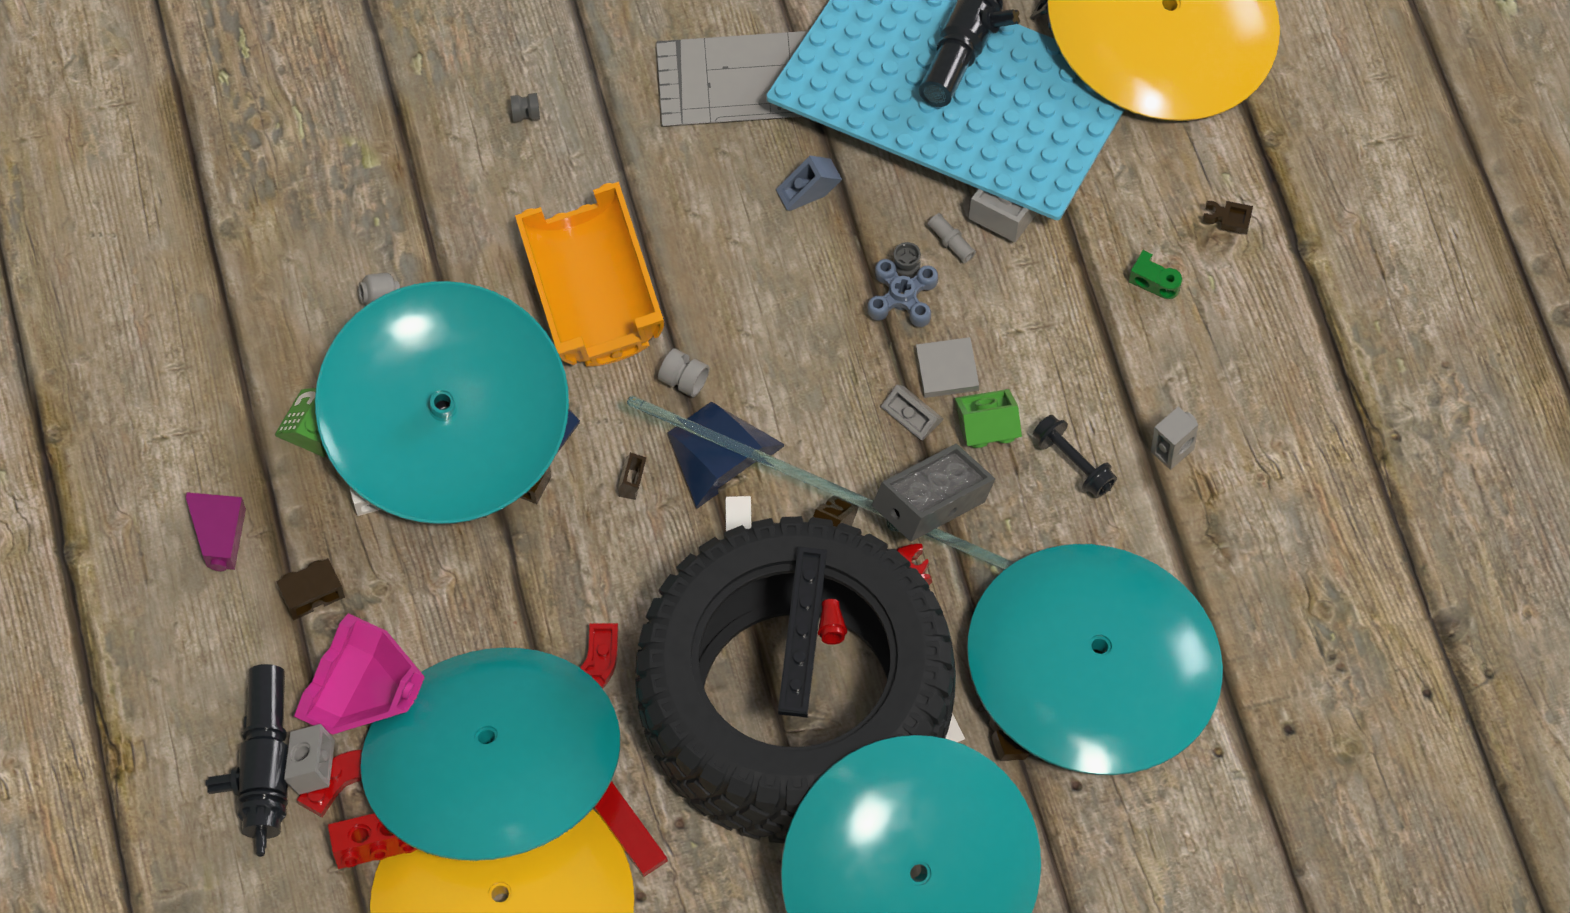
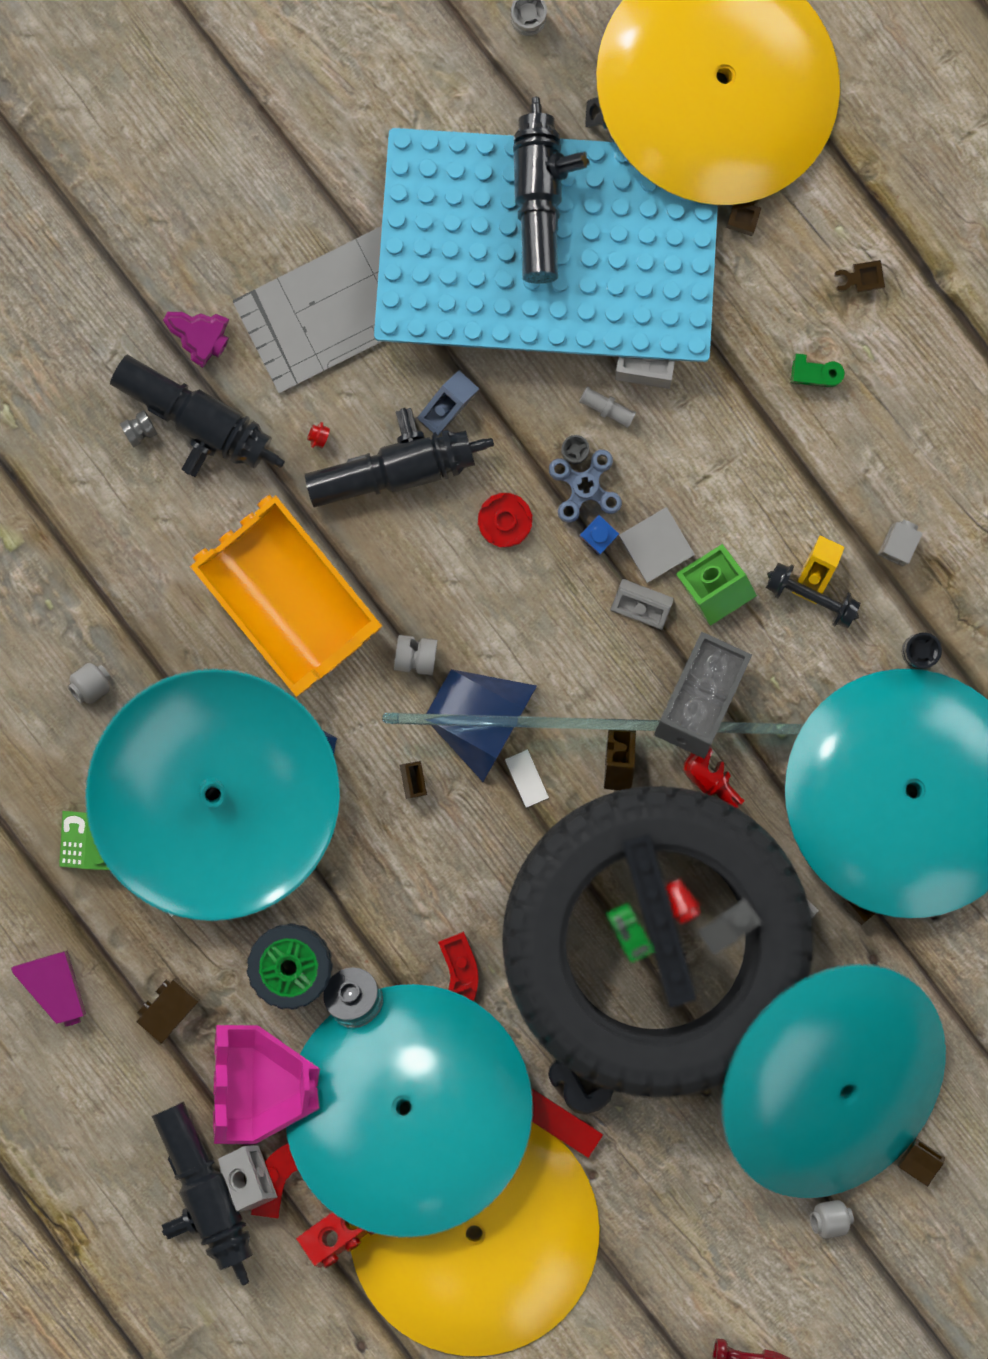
camera: 25 degrees left, 25 degrees up
none -> black piece [110,354,285,477]
none -> magenta rock [163,312,229,368]
none -> wheel [247,923,333,1010]
none -> black piece [305,408,494,508]
none -> red plate [307,422,330,449]
none -> piece [323,967,383,1028]
none -> red tile [478,493,533,548]
none -> black animal [548,1060,614,1115]
none -> blue brick [579,515,619,556]
none -> green leg [607,903,654,963]
none -> dark grey slope [697,899,761,955]
none -> dark brown plate [726,199,762,236]
none -> yellow slope [791,535,845,605]
none -> black wheel [901,632,942,669]

